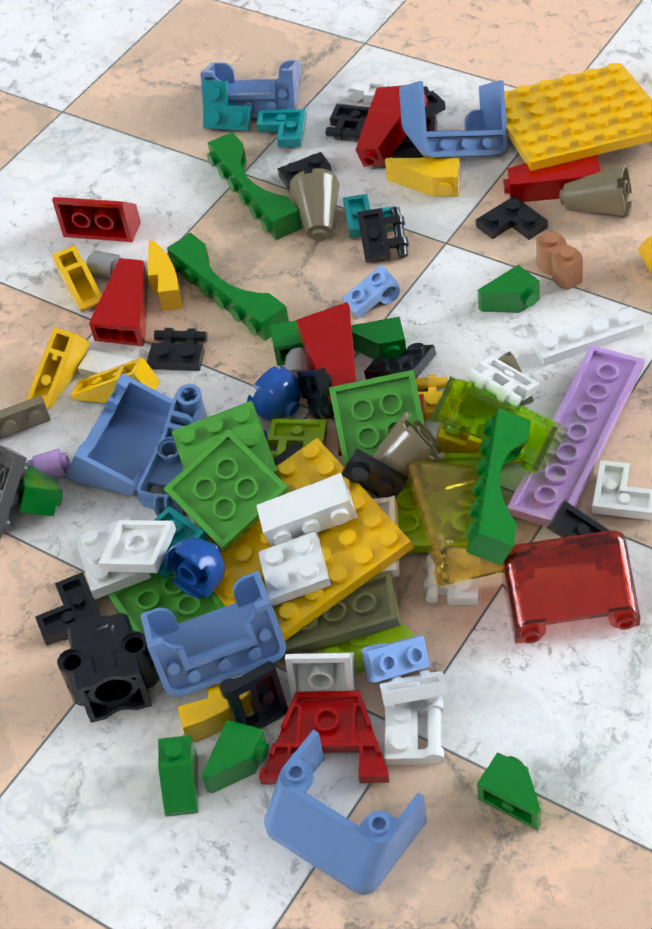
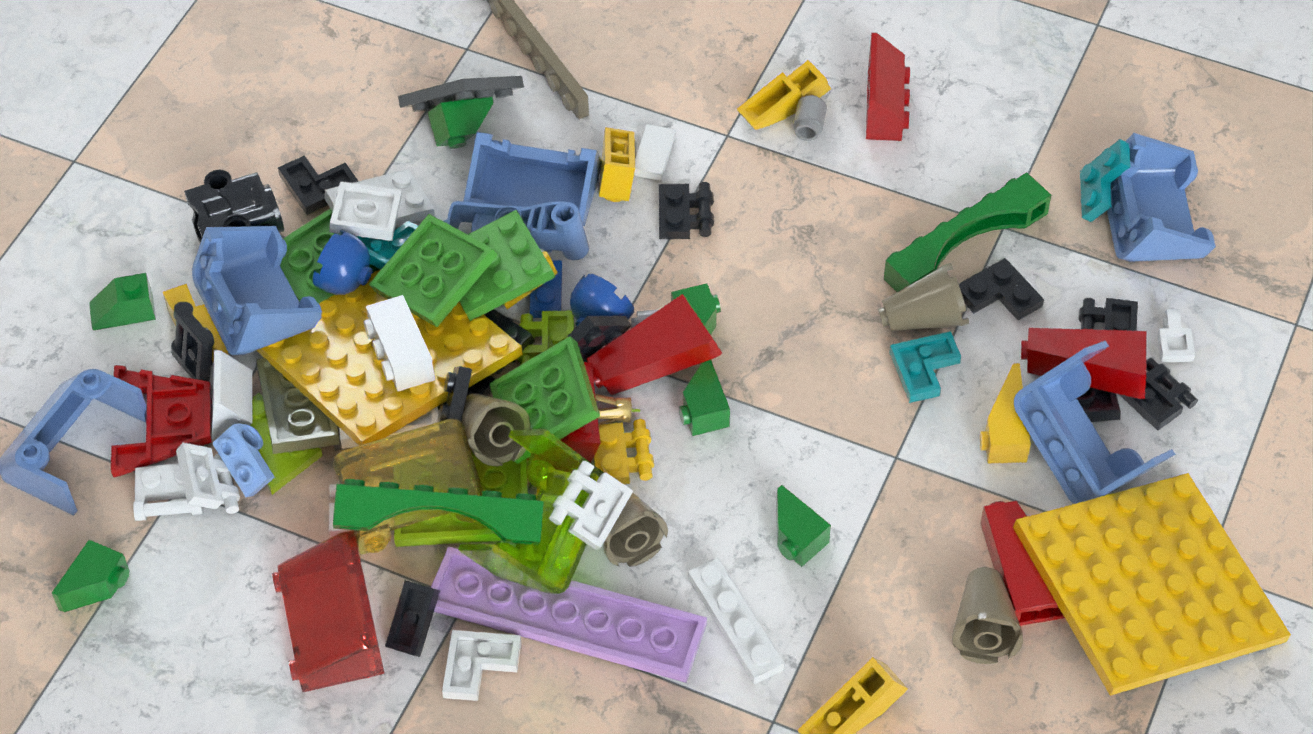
camera: 75 degrees right, 5 degrees up
yellow slope [26,327,90,410] -> none
lavender brick [27,448,71,478] -> none
red slope [89,258,148,346] -> none
yellow slope [148,240,183,311] -> none
green arch [167,233,289,341] -> none
green slope [202,720,269,793] -> none
teal plate [256,109,307,148] -> none
white plate [258,531,331,606] -> none
light blue plate [342,265,400,318] -> none
black plate [357,206,409,263] -> none
black plate [364,343,436,380] -> none
black plate [476,196,548,240] -> none
nougat brick [536,231,583,290] -> none

